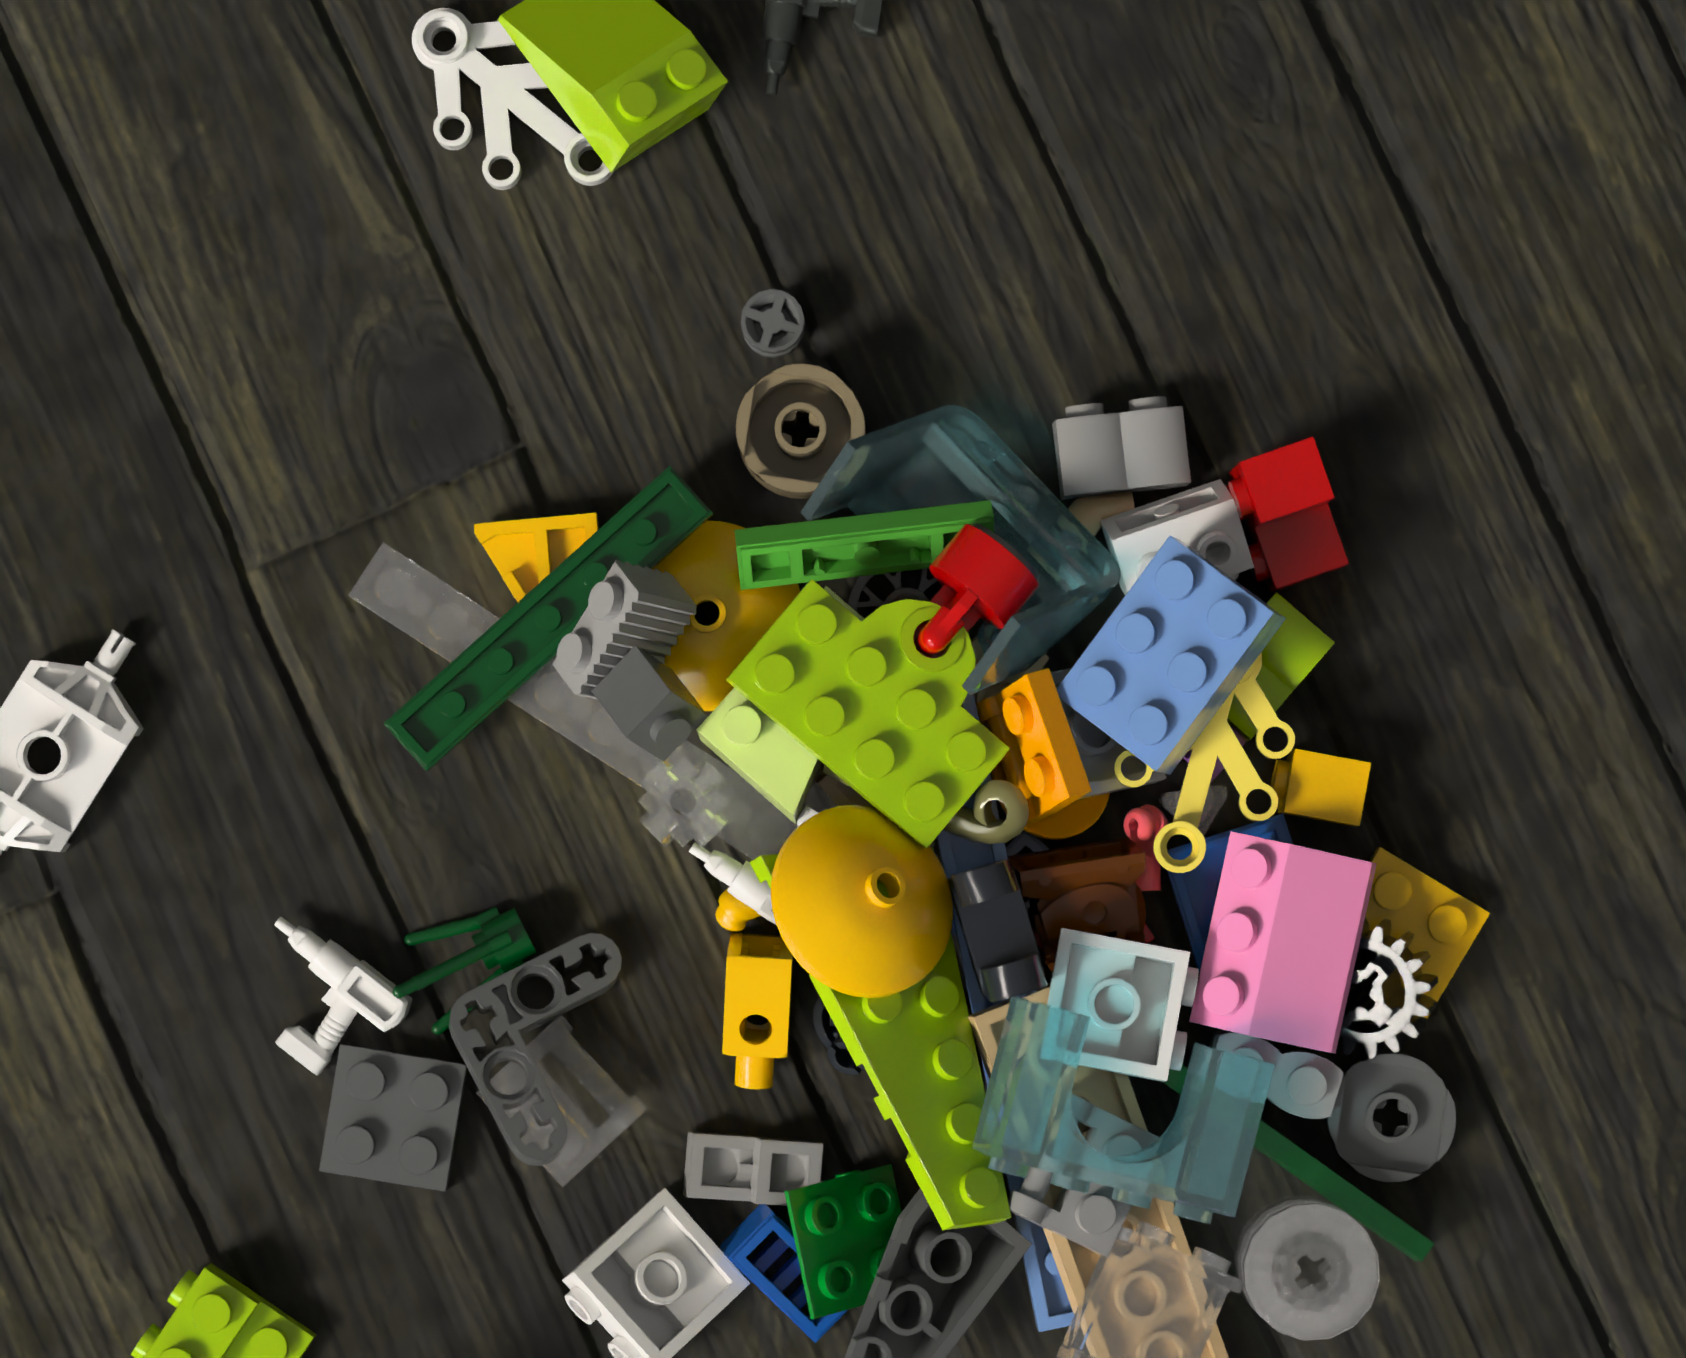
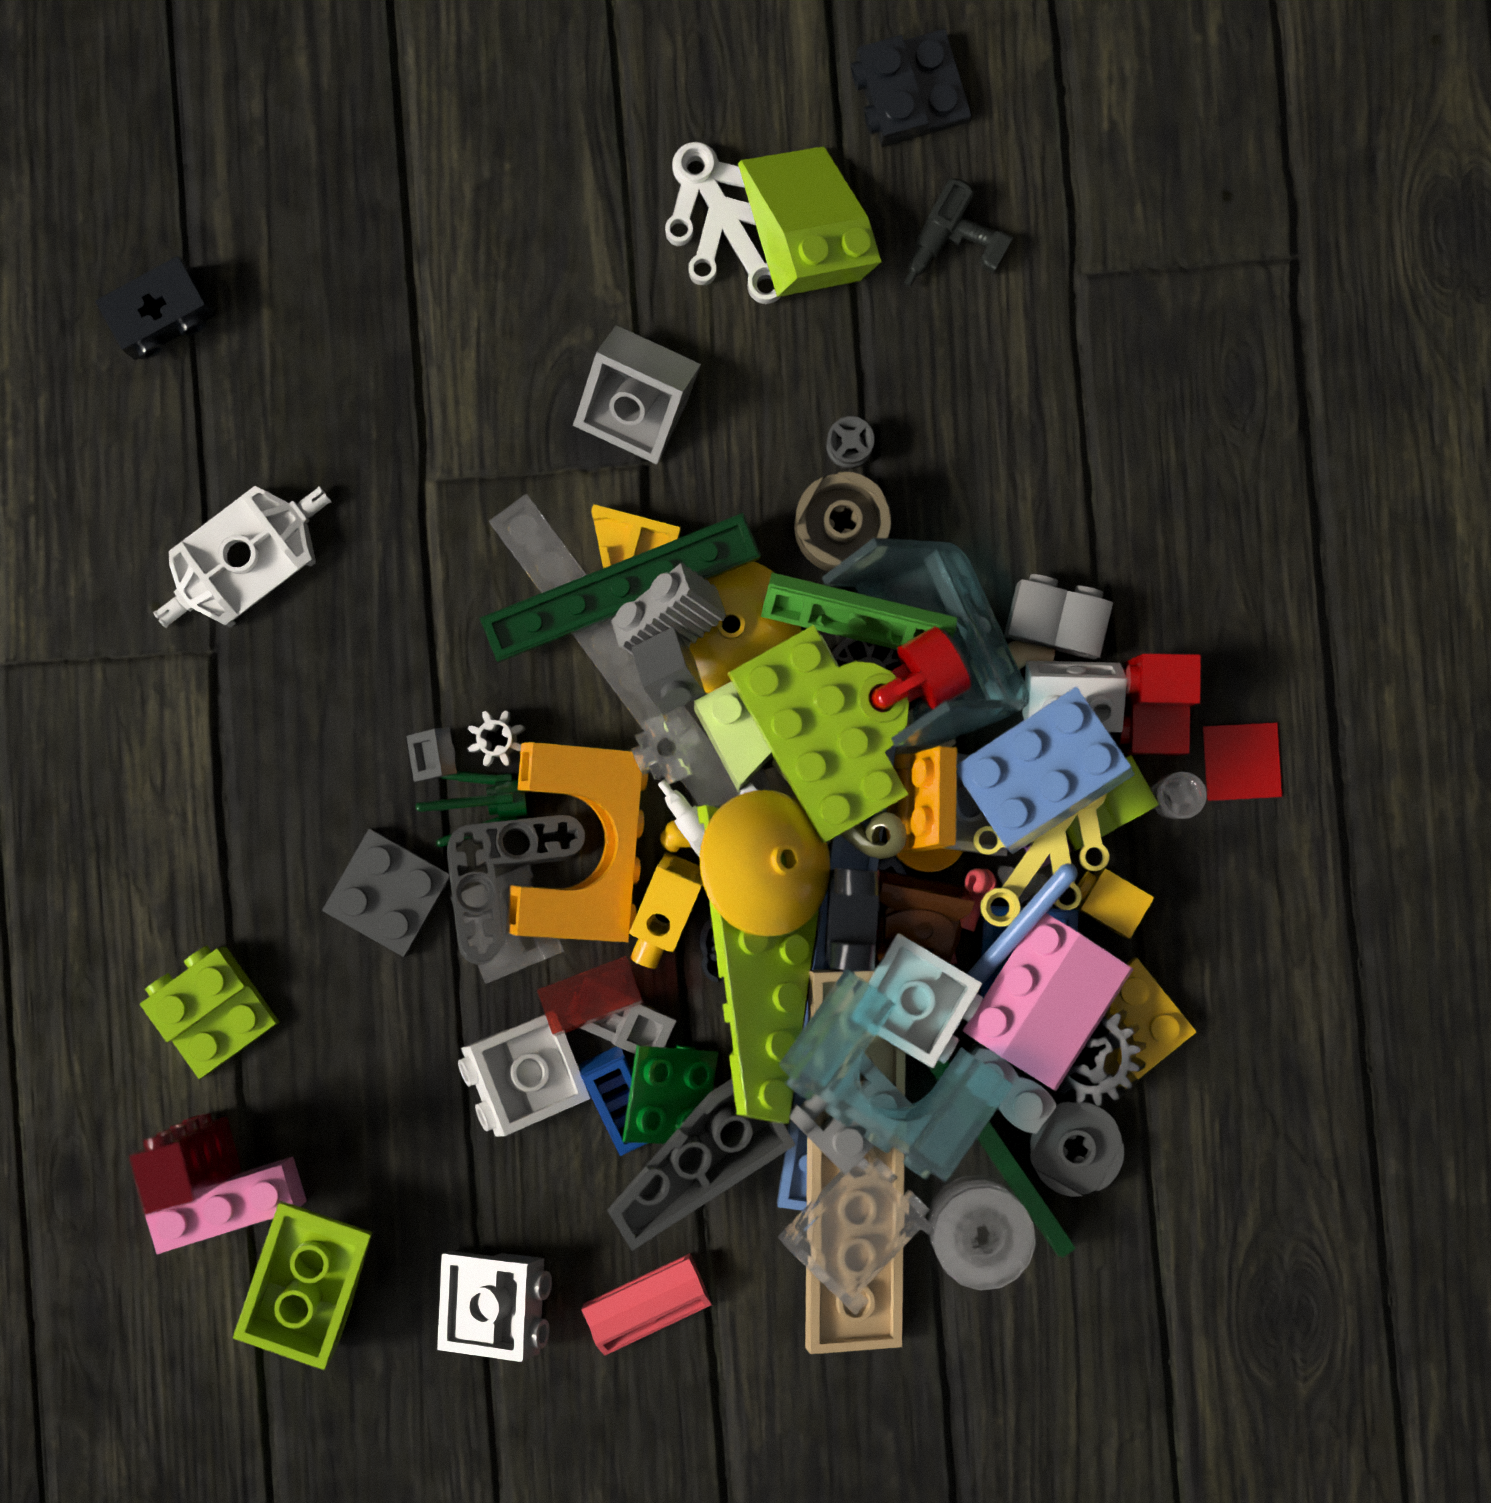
camera: 20 degrees right, 0 degrees up
white piece [274,916,412,1075] -> none
none -> dark grey plate [407,727,457,782]
none -> white gear [468,711,525,767]
none -> light orange arch [506,742,648,942]
none -> clear red plate [537,956,644,1037]
none -> light grey slope [573,325,701,464]
none -> medium blue piece [955,863,1077,1030]
none -> clear wheel [1151,771,1207,819]
none -> red sticker [1203,723,1282,801]

